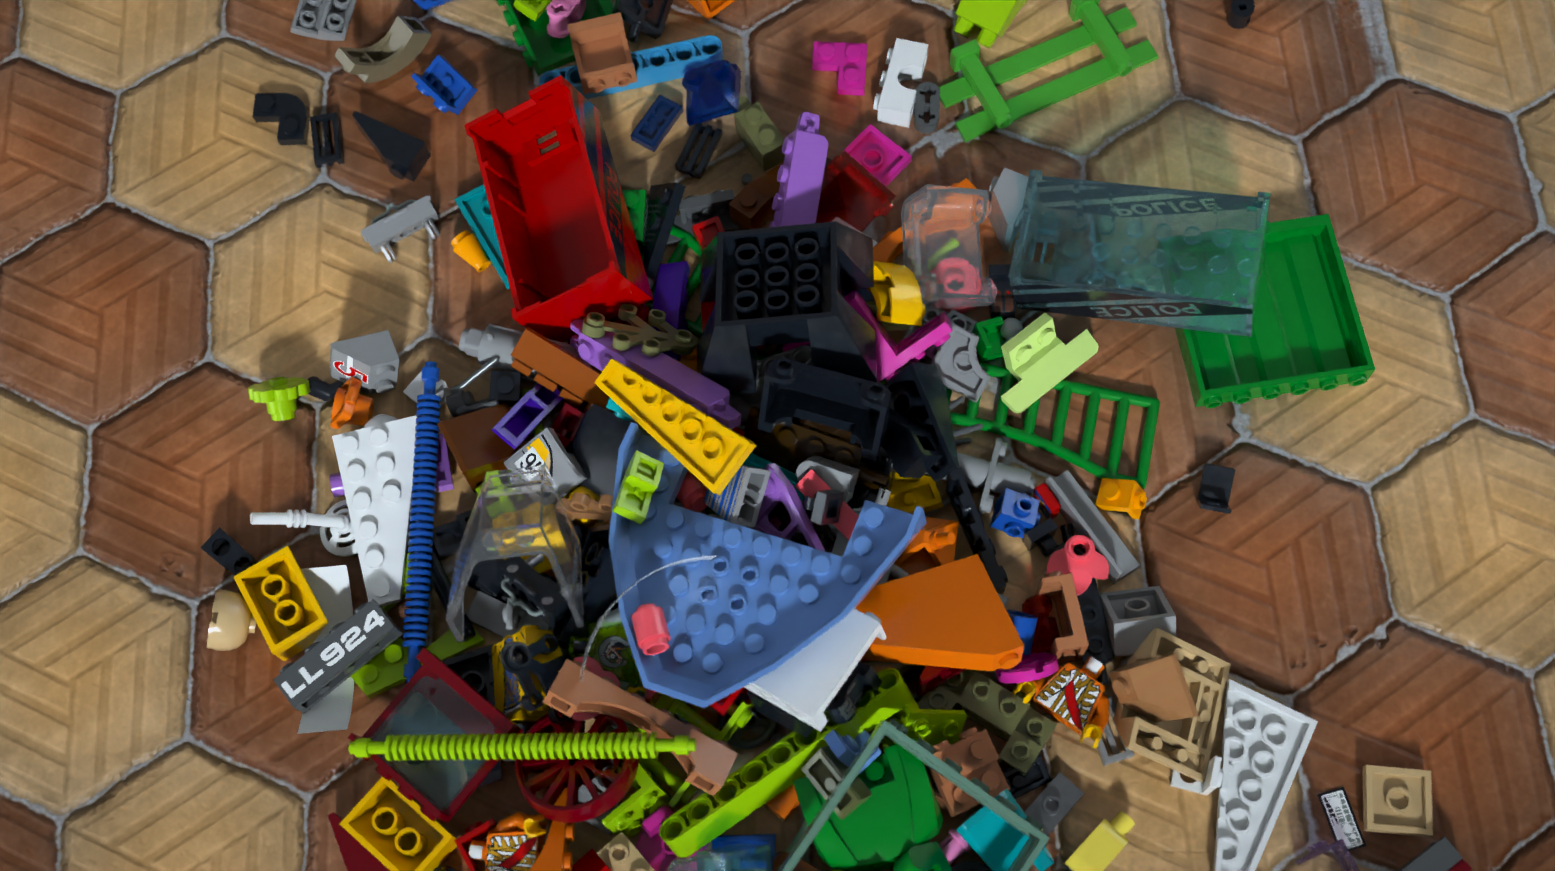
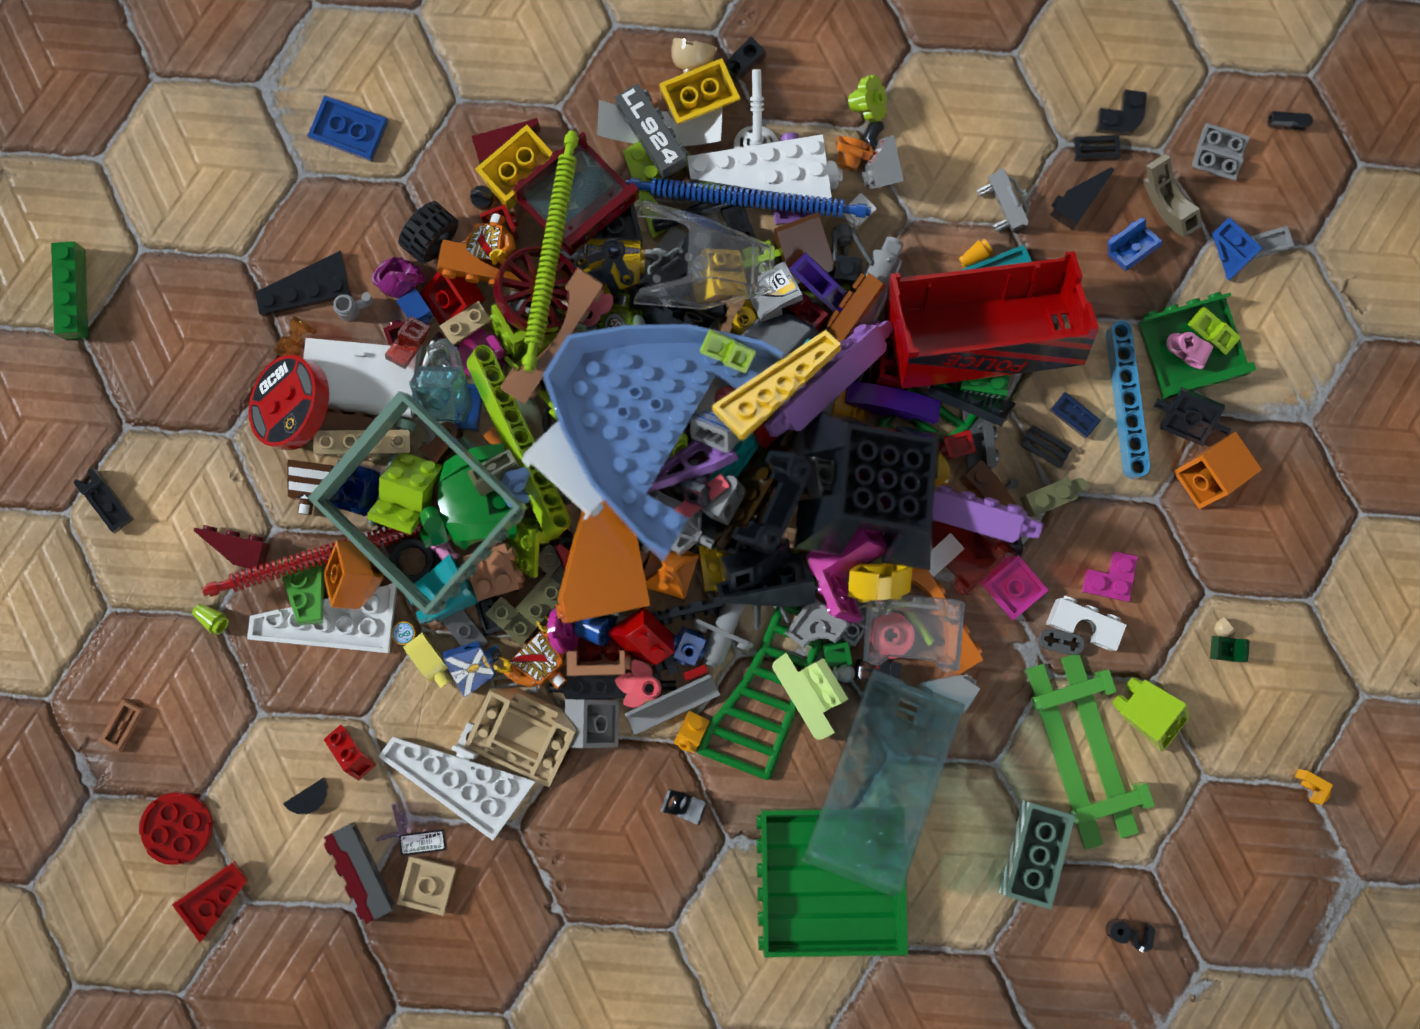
camera: 85 degrees right, 15 degrees up
nougat panel [567,12,637,94] -> none
white sticker [580,556,717,681] -> none
olive plant [582,303,698,357] -> none
coral brick [631,603,670,655] -> none
clear blue slope [682,60,741,126] -> none
black leg [825,661,882,724] -> none
medium nougat slope [1109,654,1199,722] -> none
none -> torso [442,641,503,697]
none -> red slope [607,607,675,665]
none -> sand green brick [999,800,1075,909]

